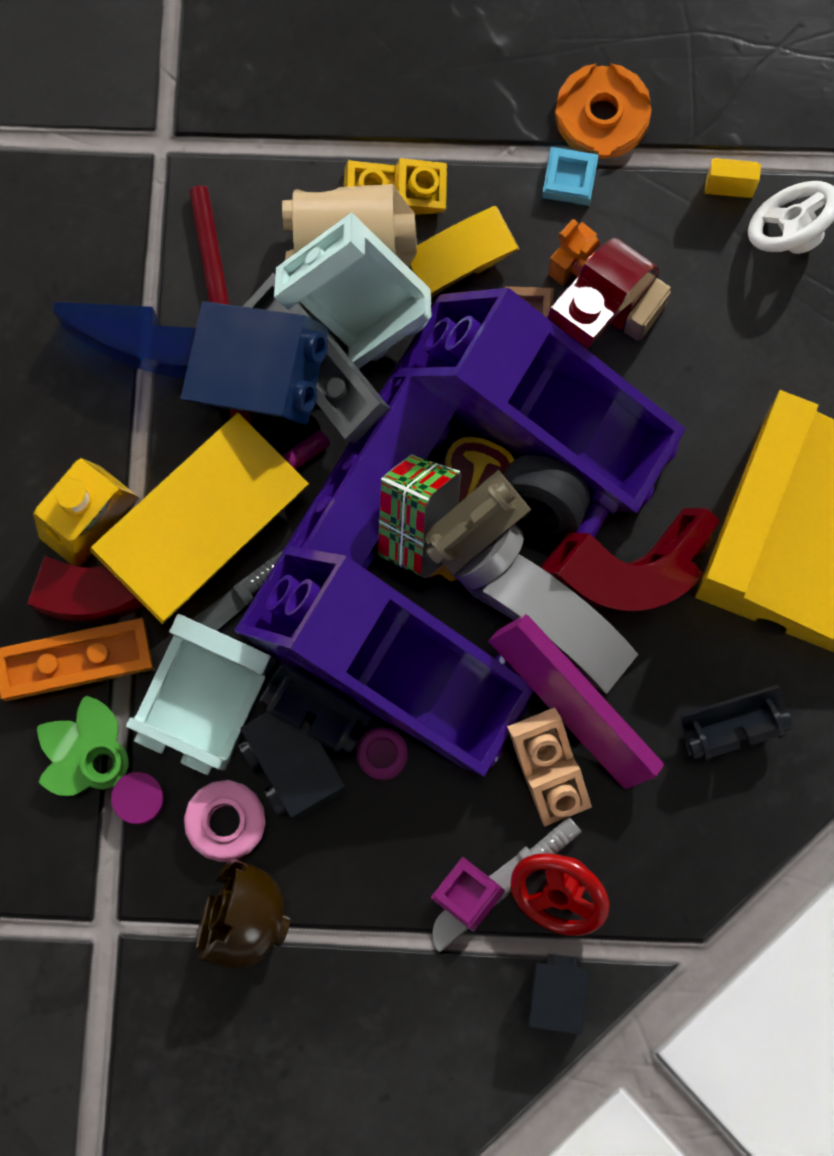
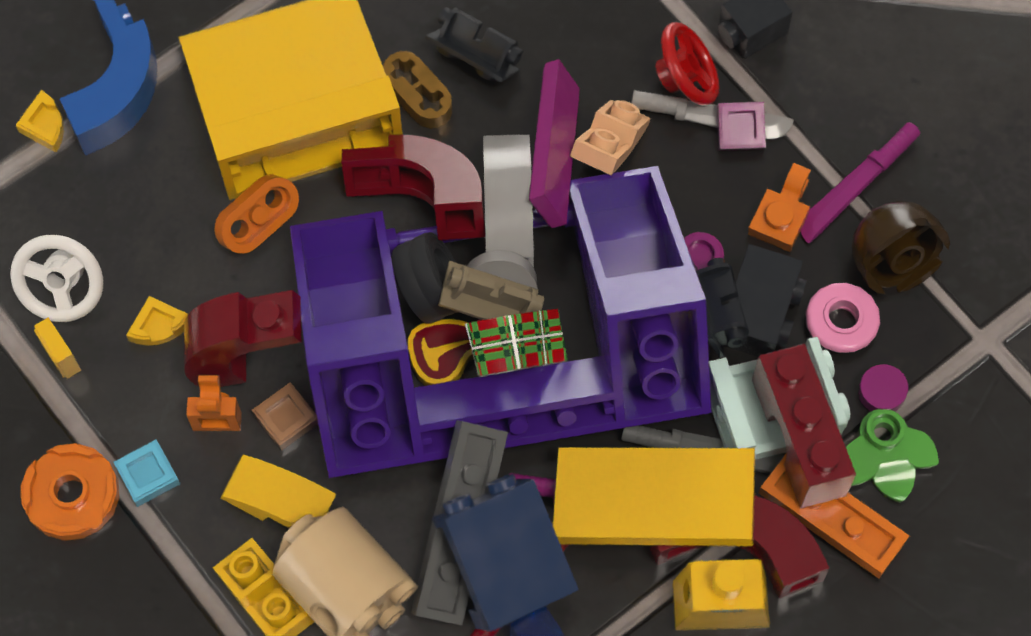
camera: 135 degrees left, 10 degrees down
light aqua panel [274,212,431,369] -> none
none -> yellow tile [126,296,188,345]
none -> orange plate [214,175,299,254]
none -> pearl gold beam [383,51,452,129]
none -> orange plate [748,163,811,252]
none -> dark red arch [752,344,856,509]
none -> magenta piece [801,122,920,244]

